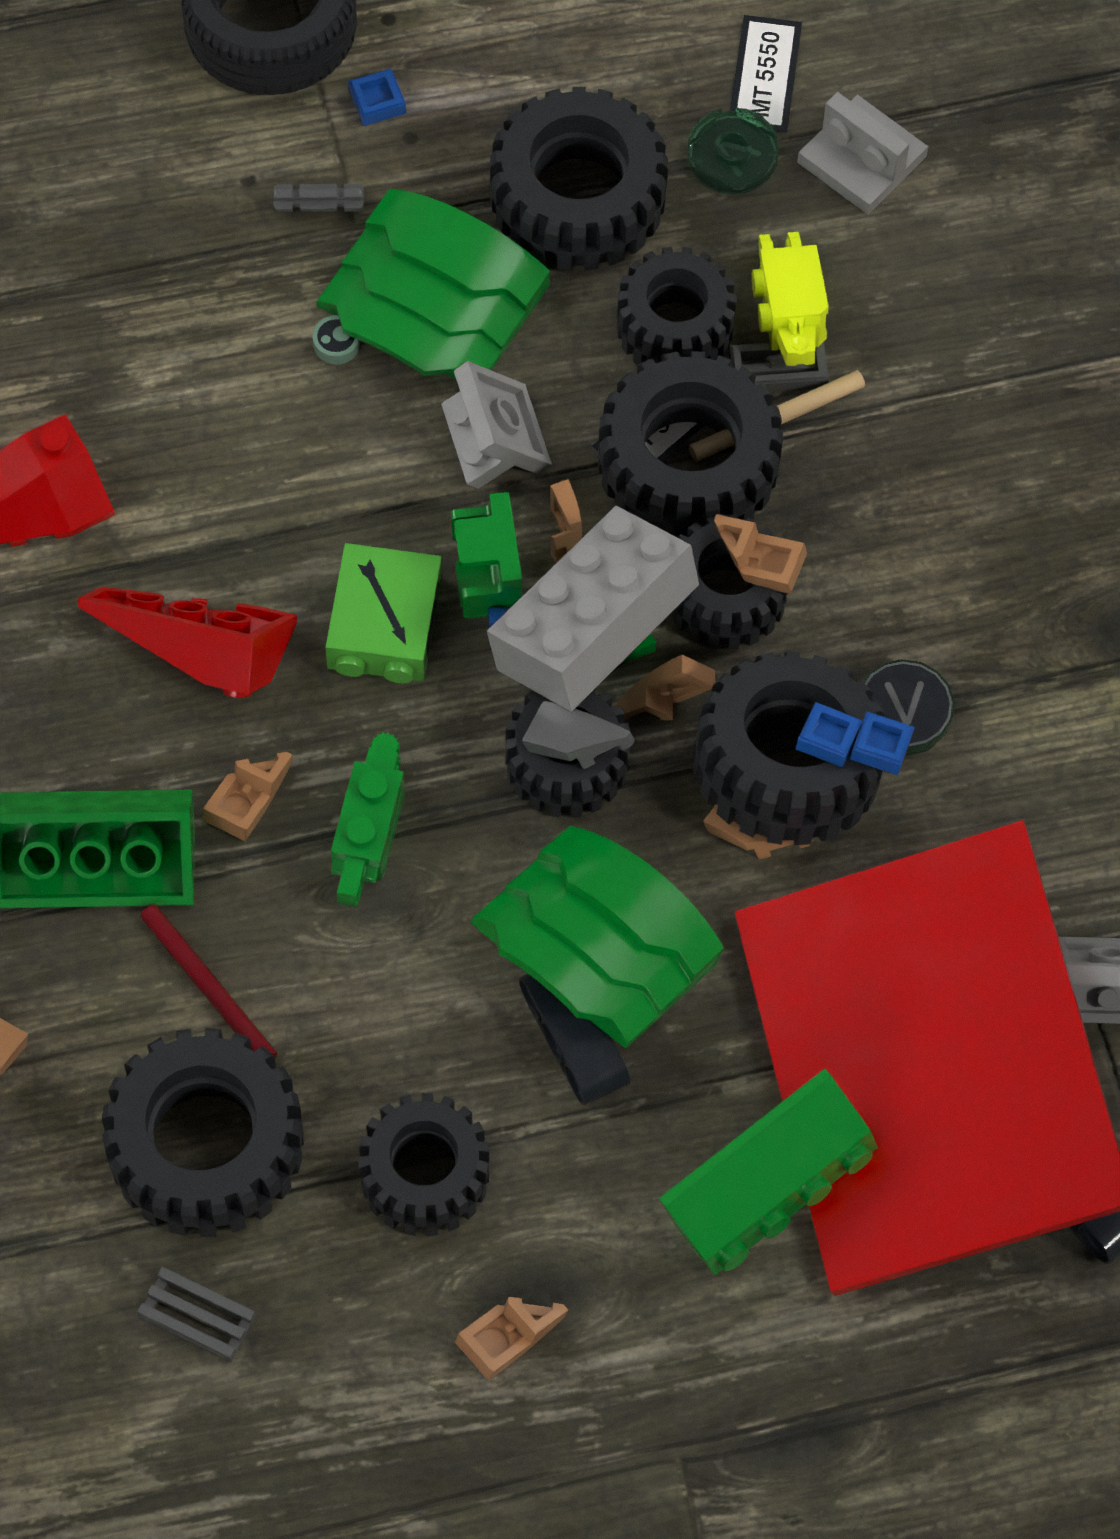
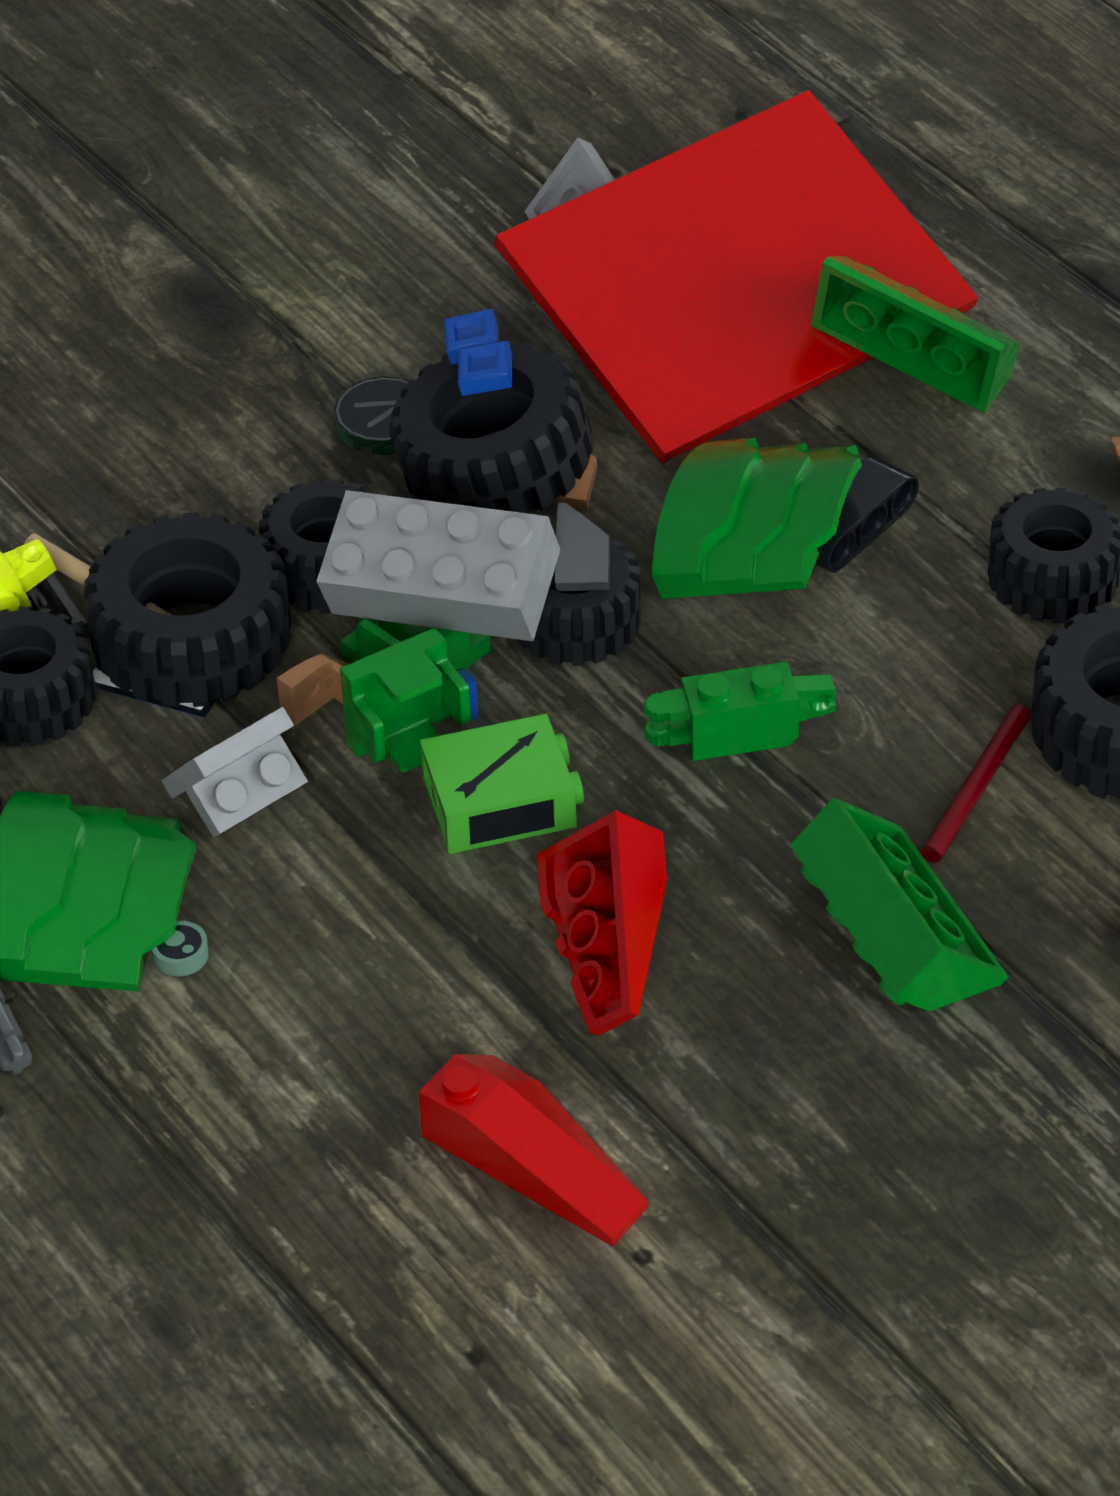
camera: 110 degrees left, 20 degrees down
medium nougat slope [202,752,293,841] -> none
medium nougat slope [714,514,807,594] -> none

